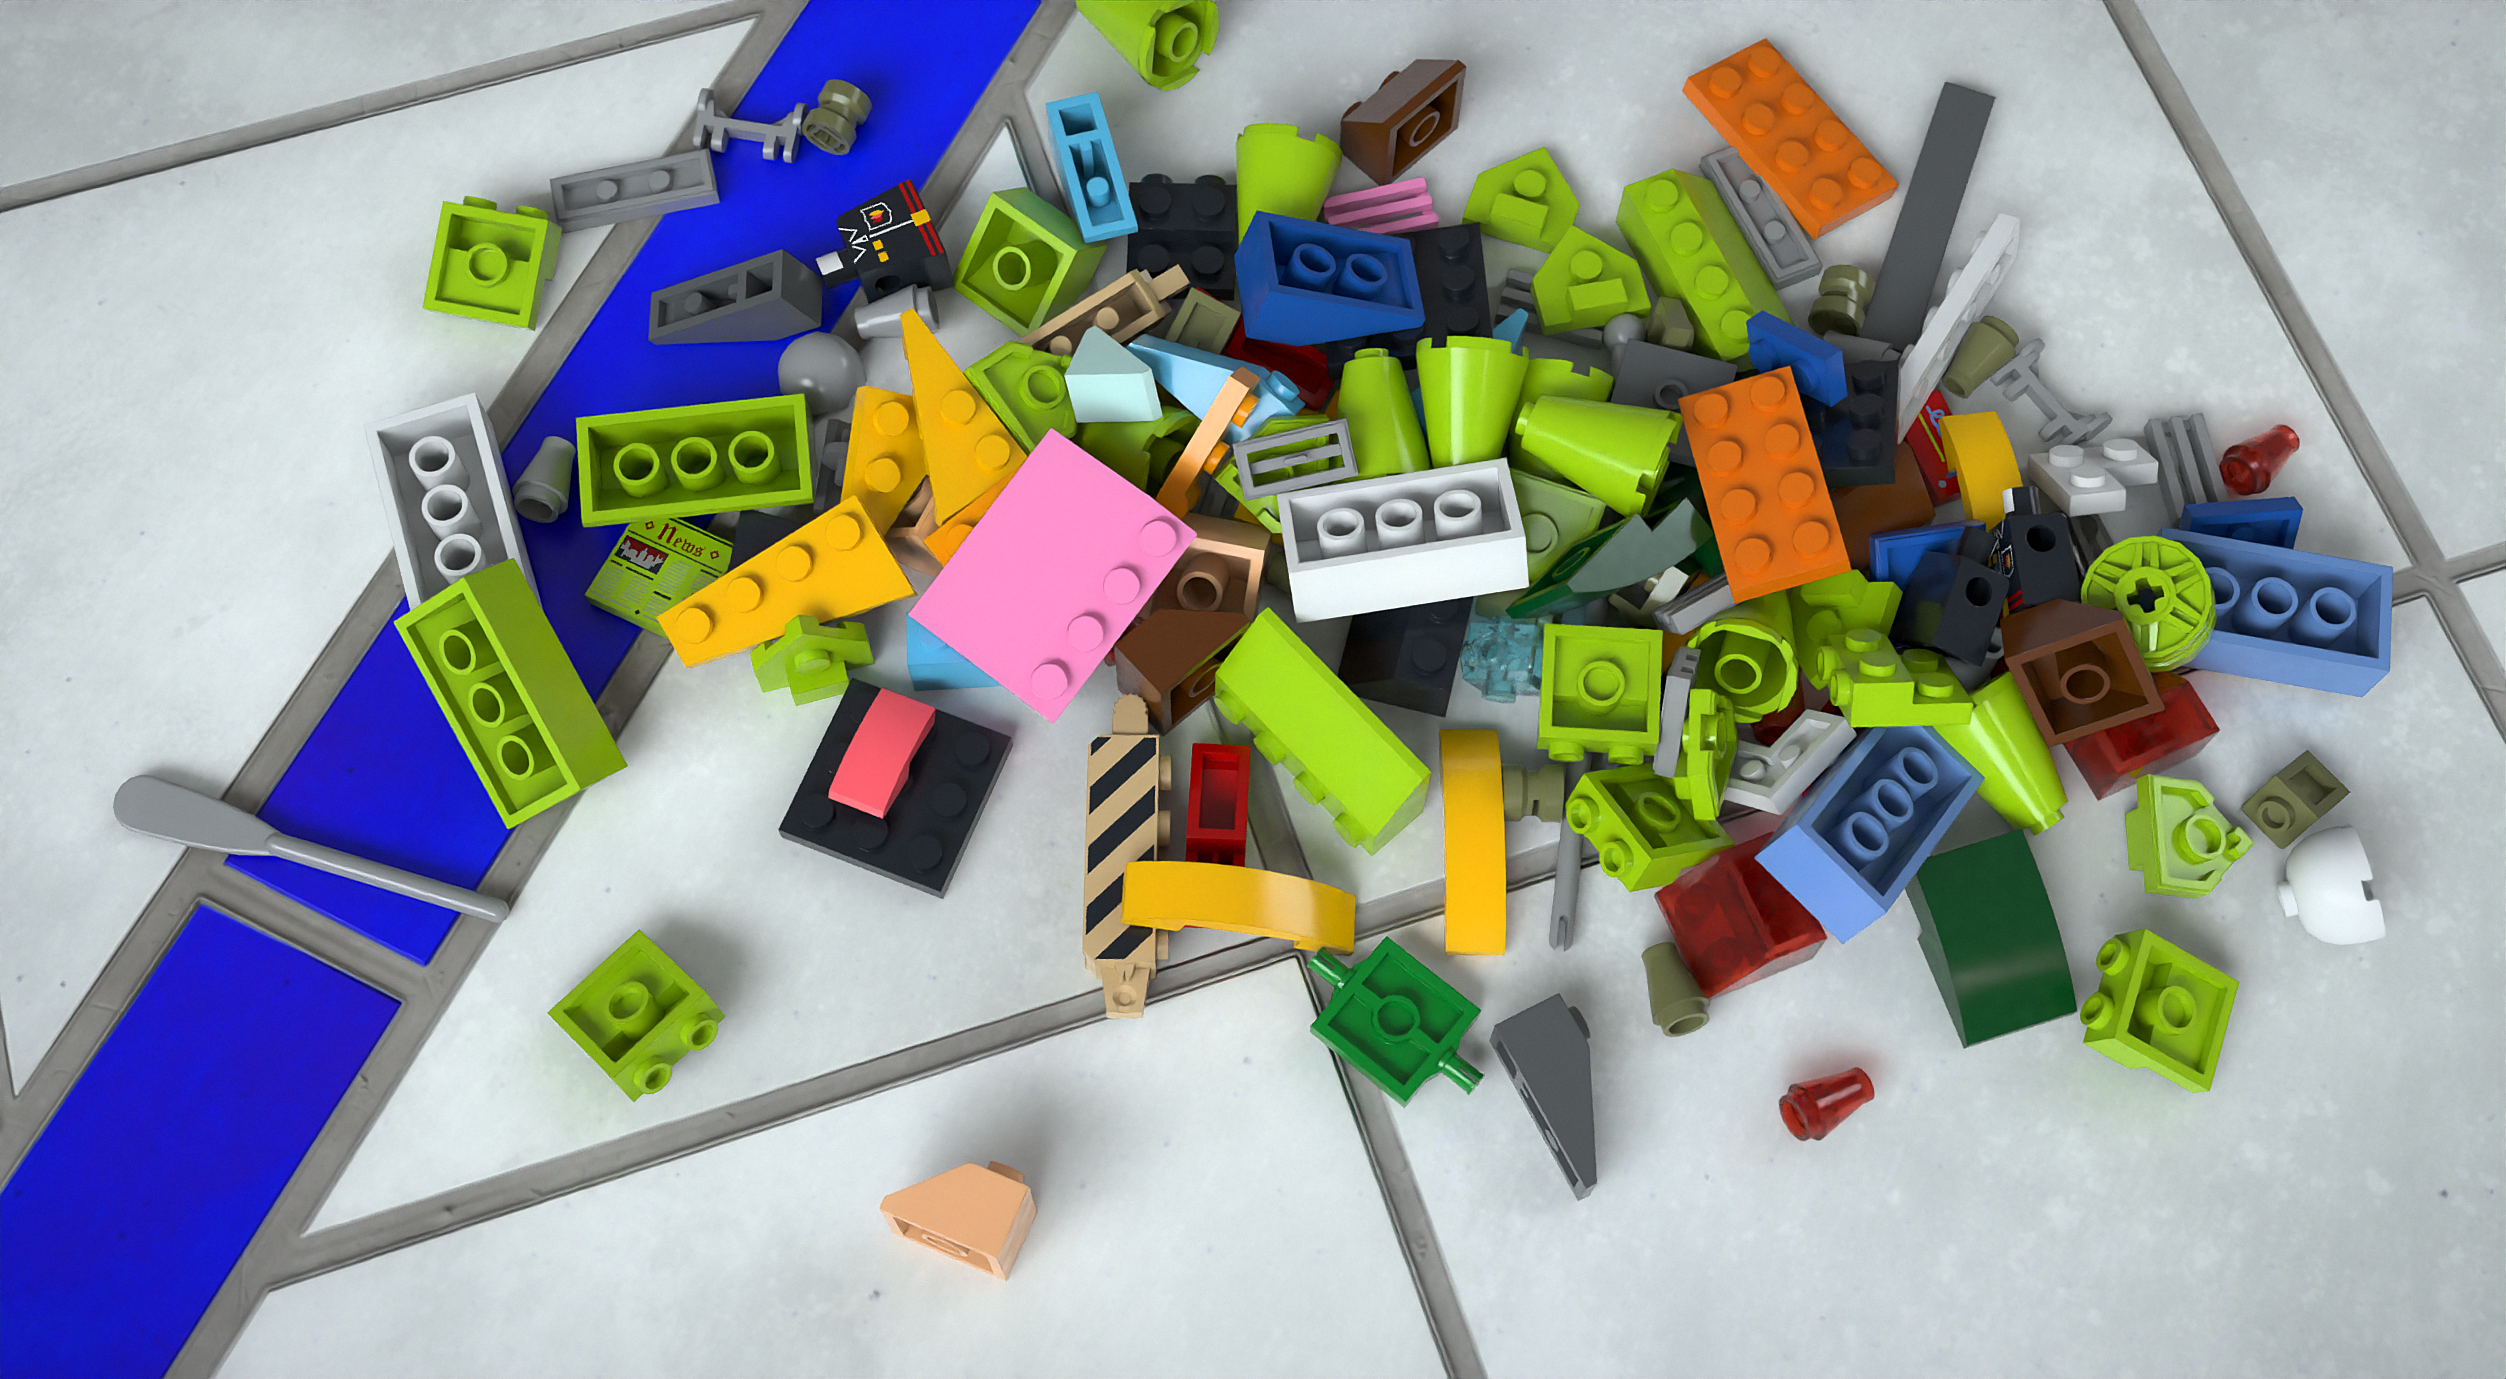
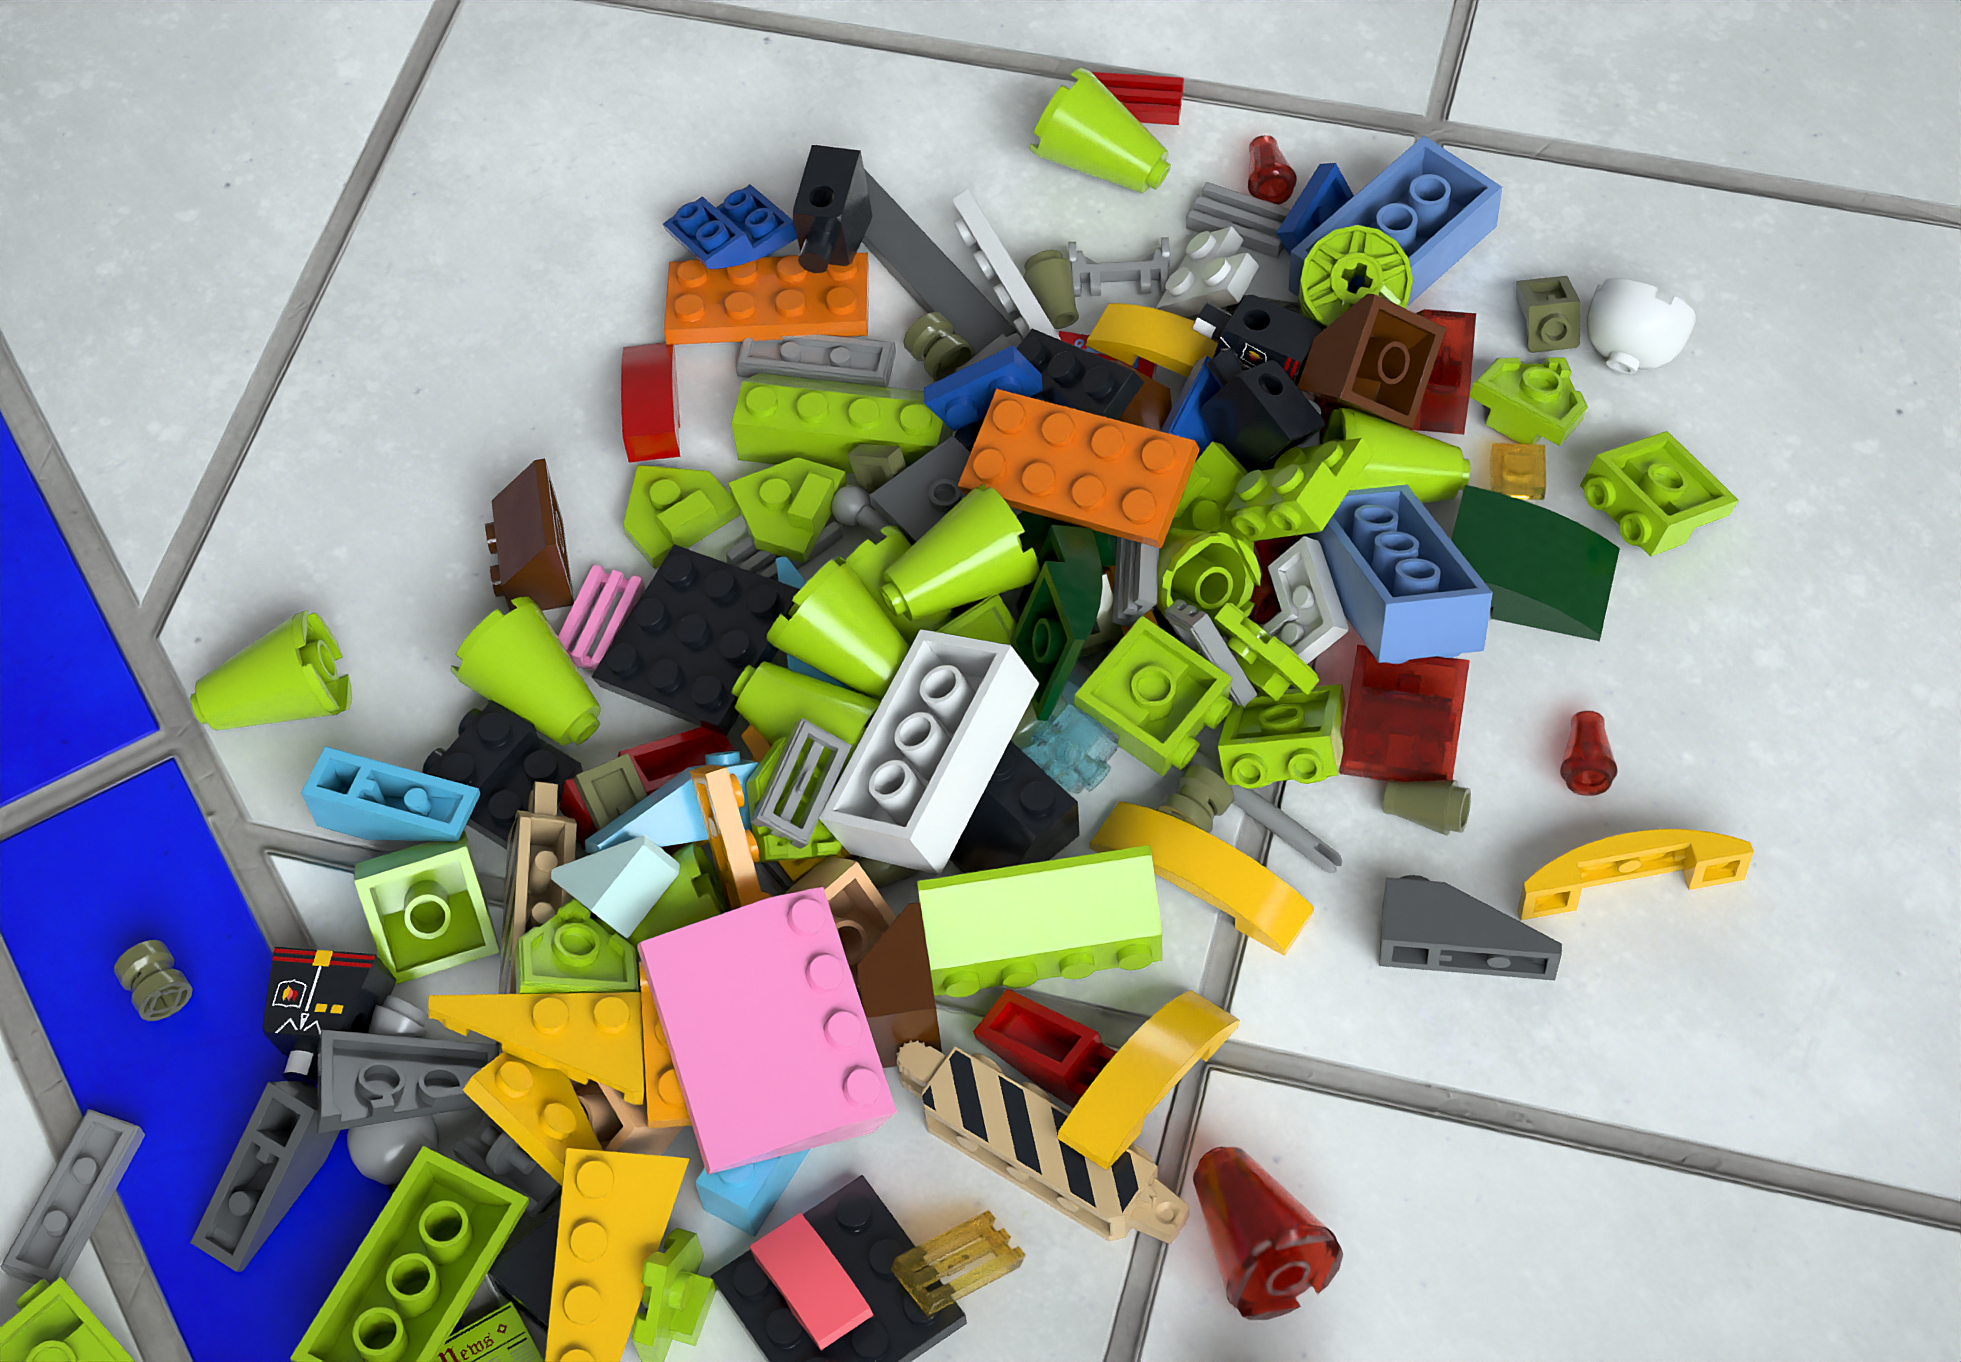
camera: 50 degrees left, 10 degrees down
light grey piece [693,88,809,163] -> none
blue slope [1234,211,1426,346] -> none
green plate [1307,936,1485,1108] -> none
none -> dark grey wing [317,1030,499,1134]
none -> red slope [621,342,681,463]
none -> blue slope [662,184,797,269]
none -> black torso [793,145,873,273]
none -> clear yellow tile [891,1210,1026,1316]
none -> lime cone [1029,67,1171,193]
none -> red tile [1092,72,1184,125]
none -> clear red cone [1193,1147,1343,1320]
none -> clear yellow plate [1490,443,1546,500]
none -> yellow slope [1518,829,1754,921]

